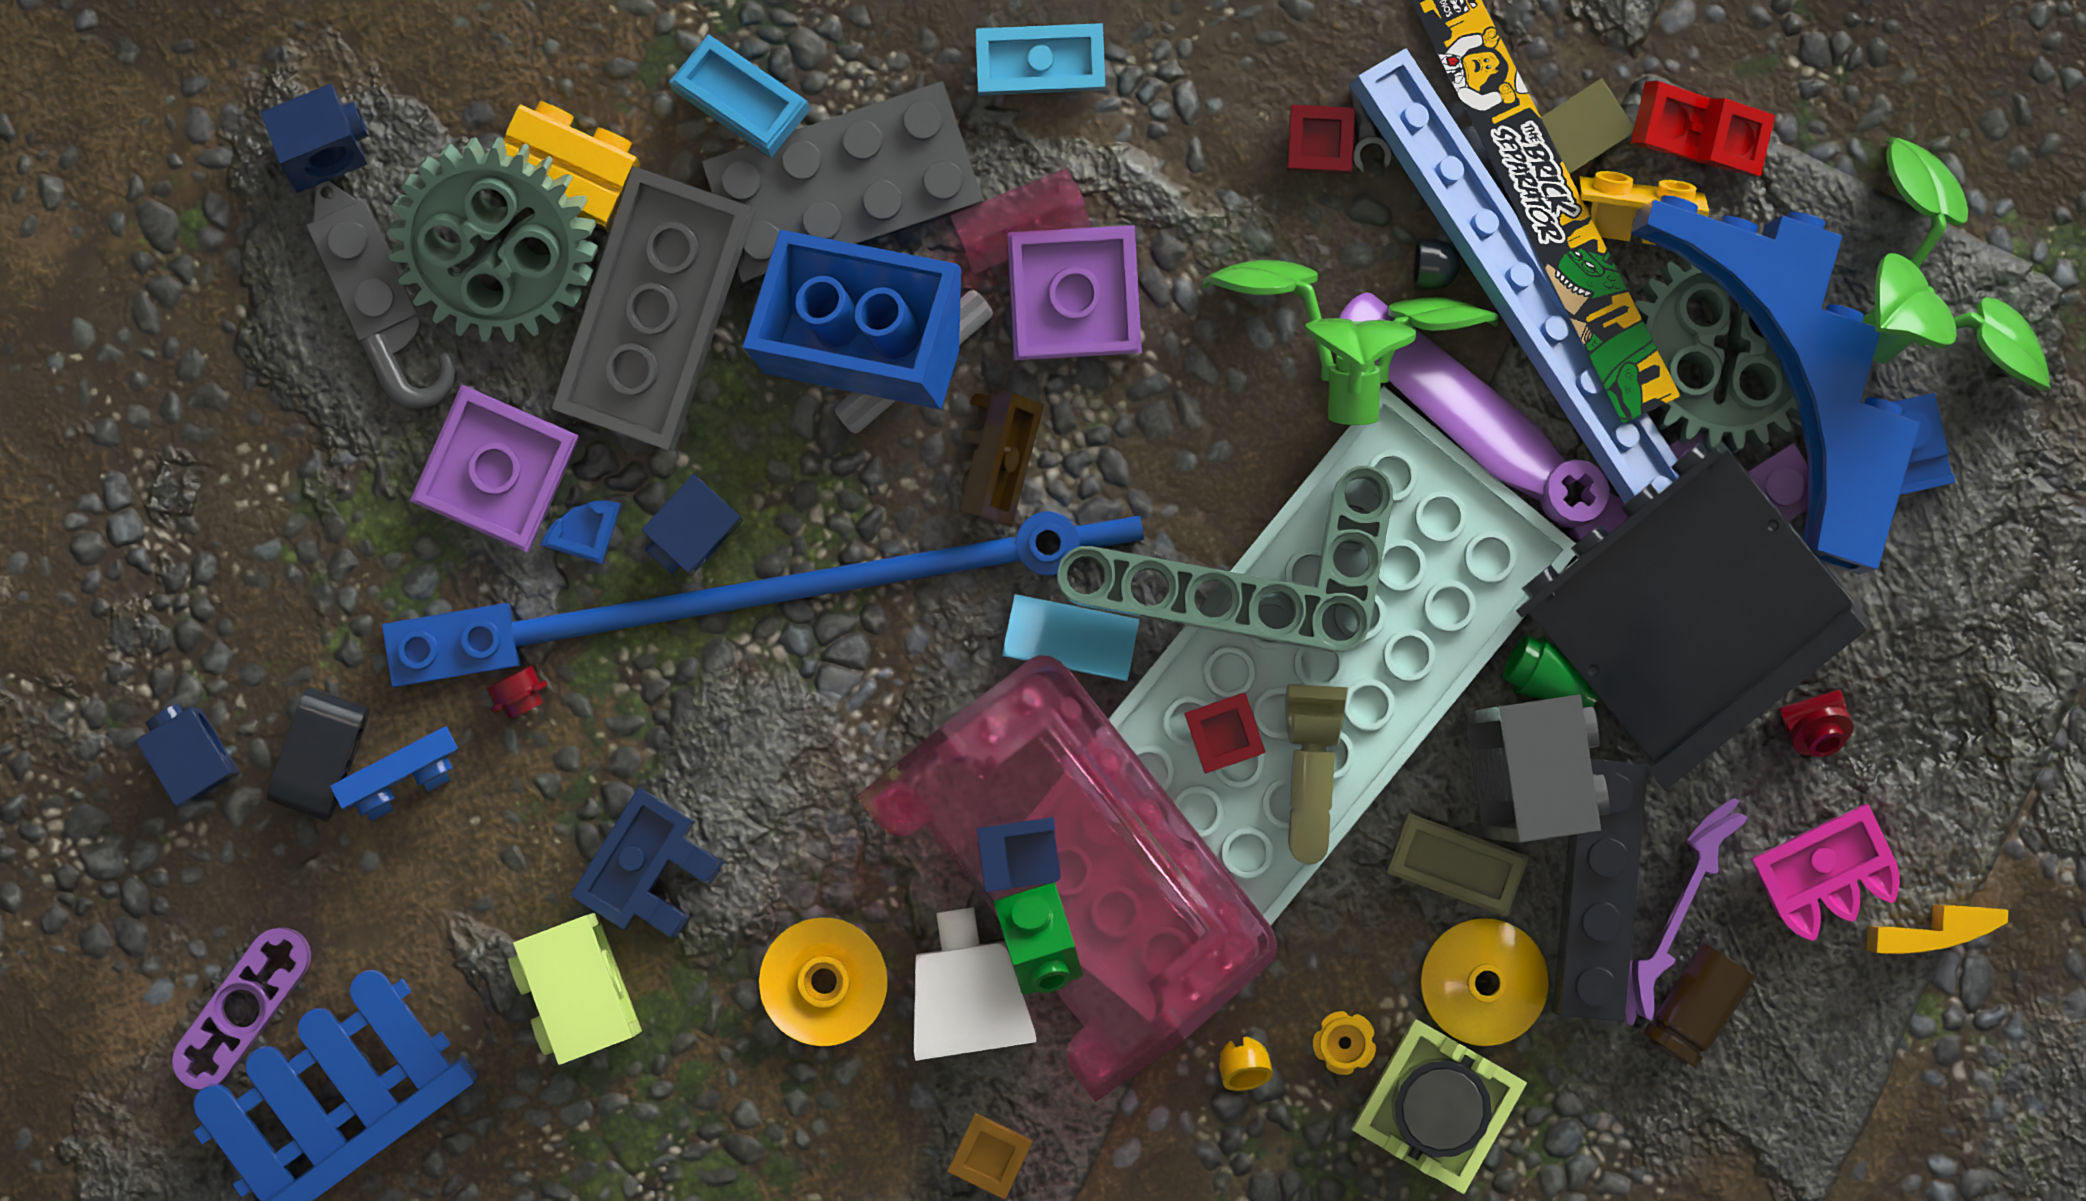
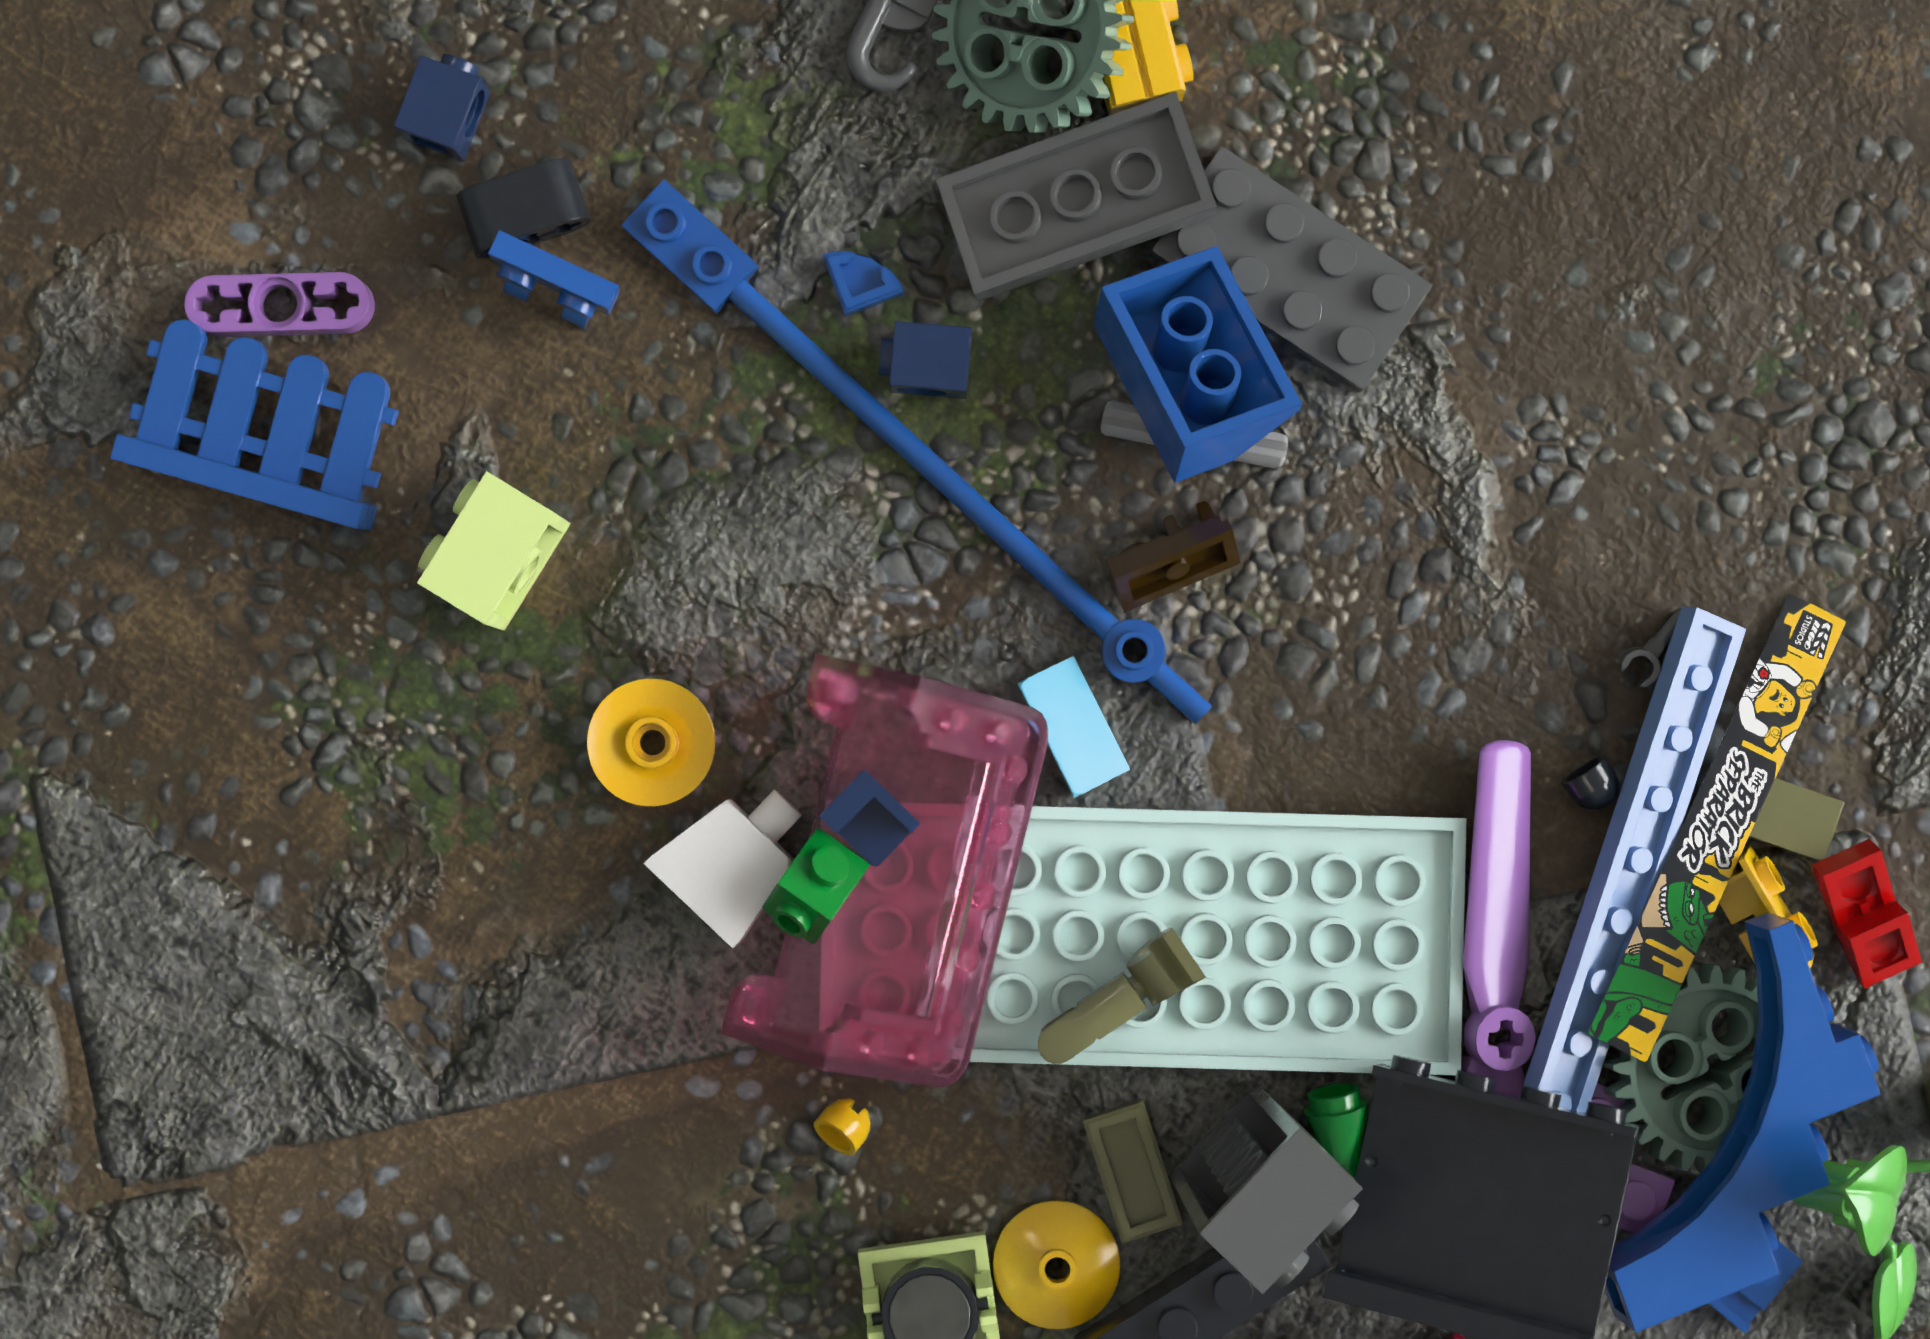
camera: 55 degrees right, 0 degrees up
medium lavender plate [410,384,580,553] -> none
dark red plate [486,665,548,720] -> none
dark blue plate [570,787,725,938] -> none
dark azure tile [669,34,810,158] -> none
pearl gold plate [947,1112,1033,1199] -> none
clear pink hinge [950,167,1092,274] -> none
medium azure plate [976,23,1105,95] -> none
medium lavender plate [1006,225,1142,360] -> none
sand green beam [1057,466,1393,652] -> none
dark red plate [1184,692,1266,774] -> none
bright green plant [1202,260,1499,425] -> none
dark red plate [1287,104,1355,174] -> none
yellow plate [1313,1011,1376,1075] -> none

